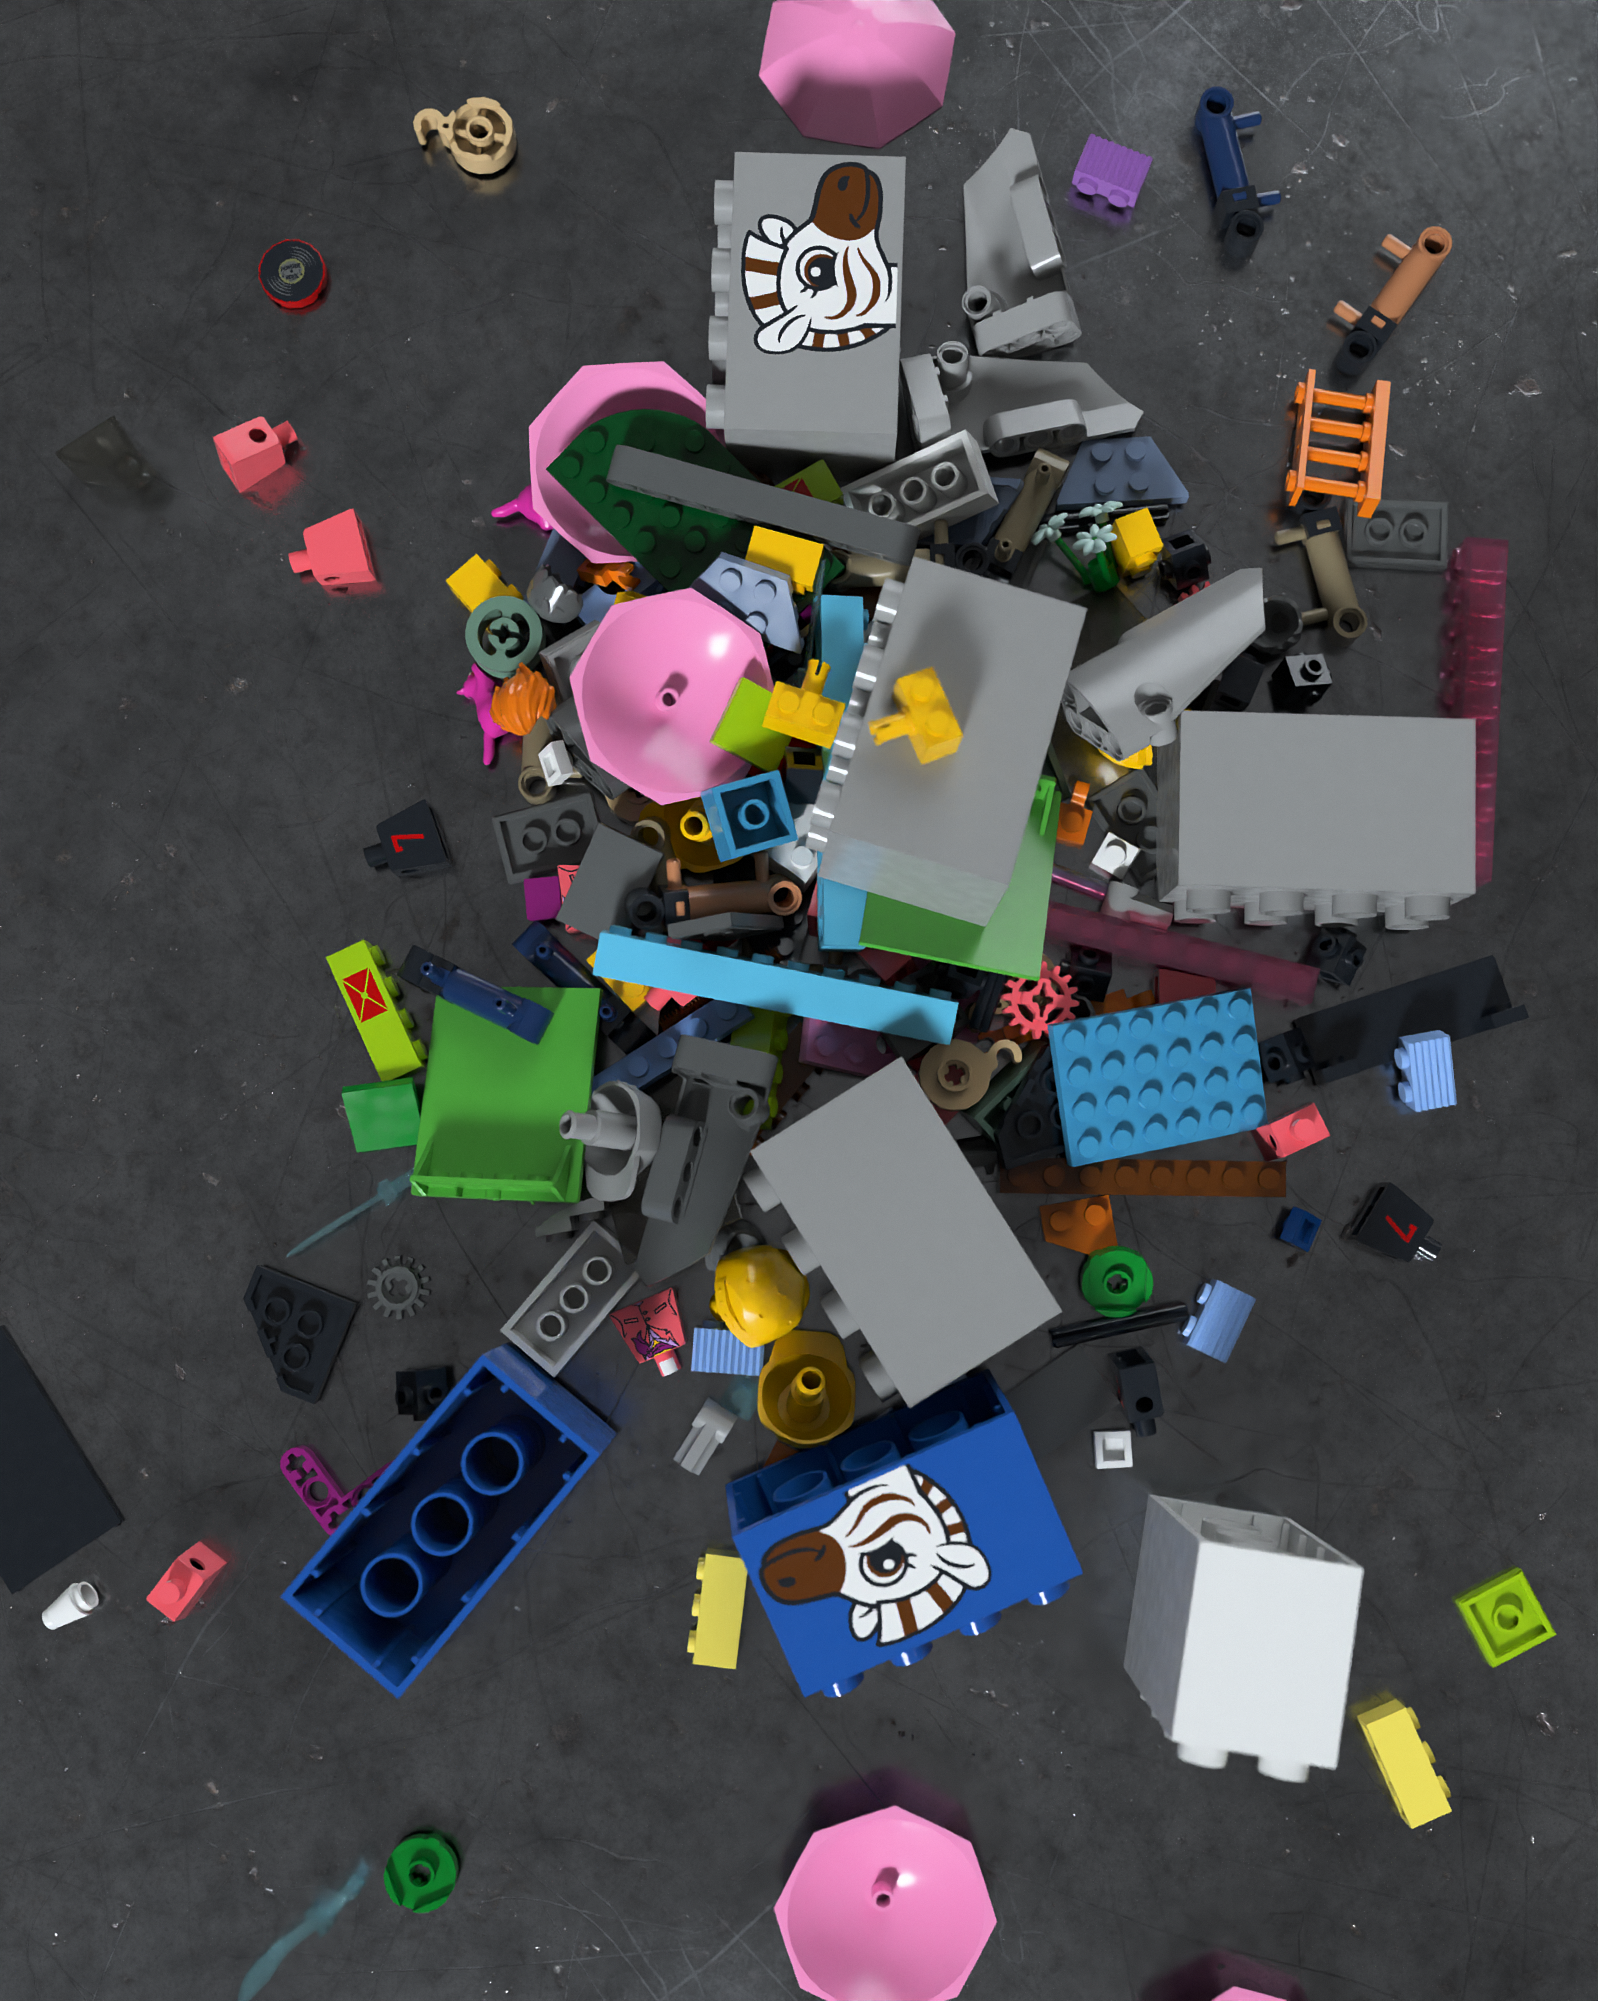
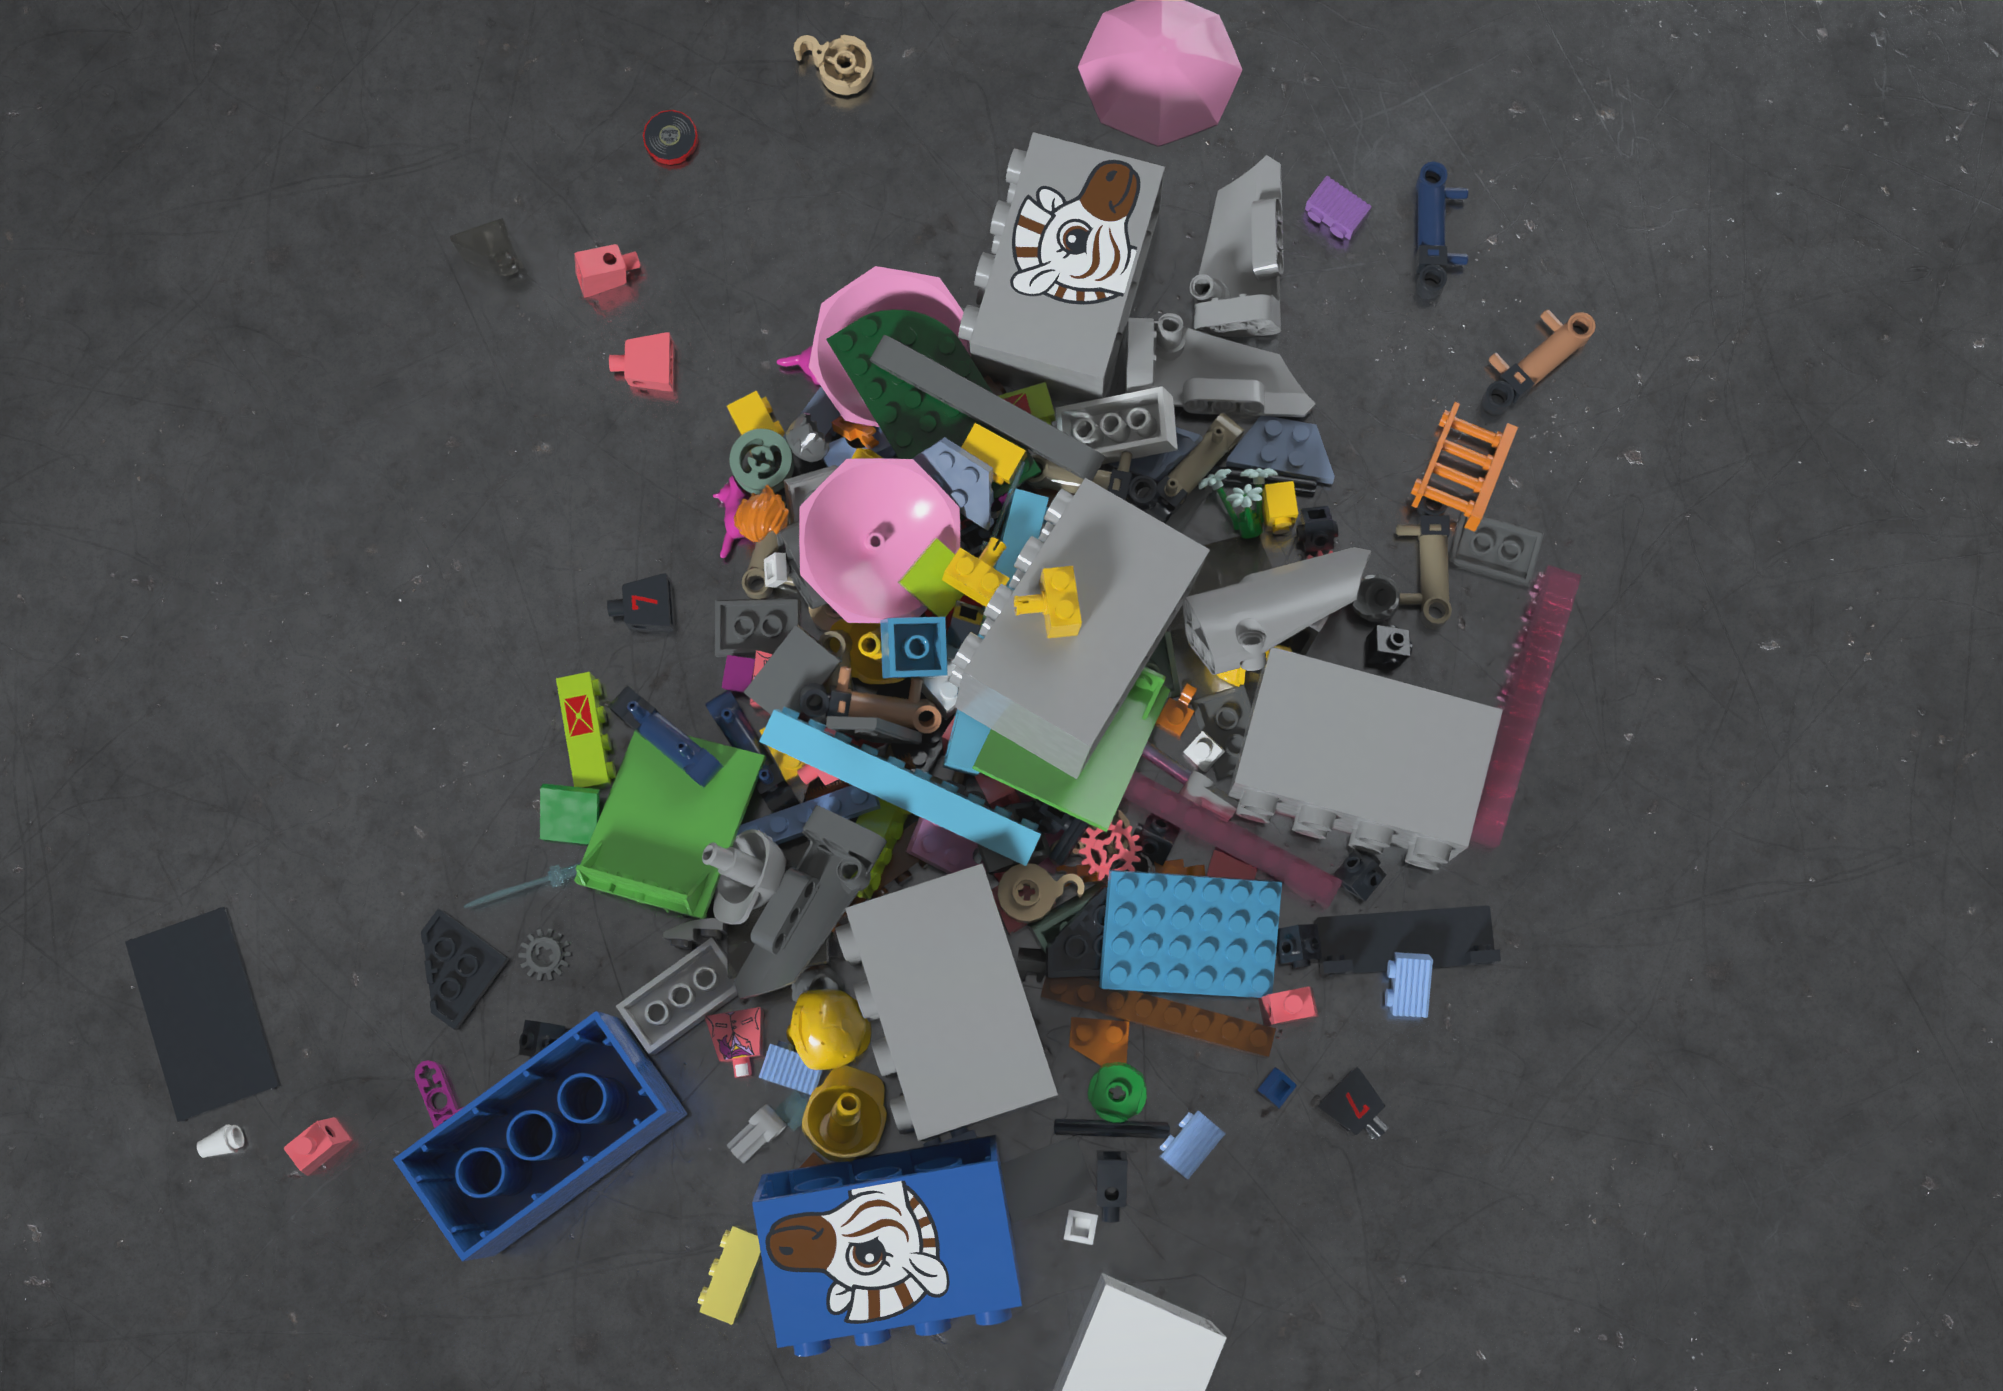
camera: 15 degrees right, 5 degrees down
black brick [1214,653,1265,712] -> none

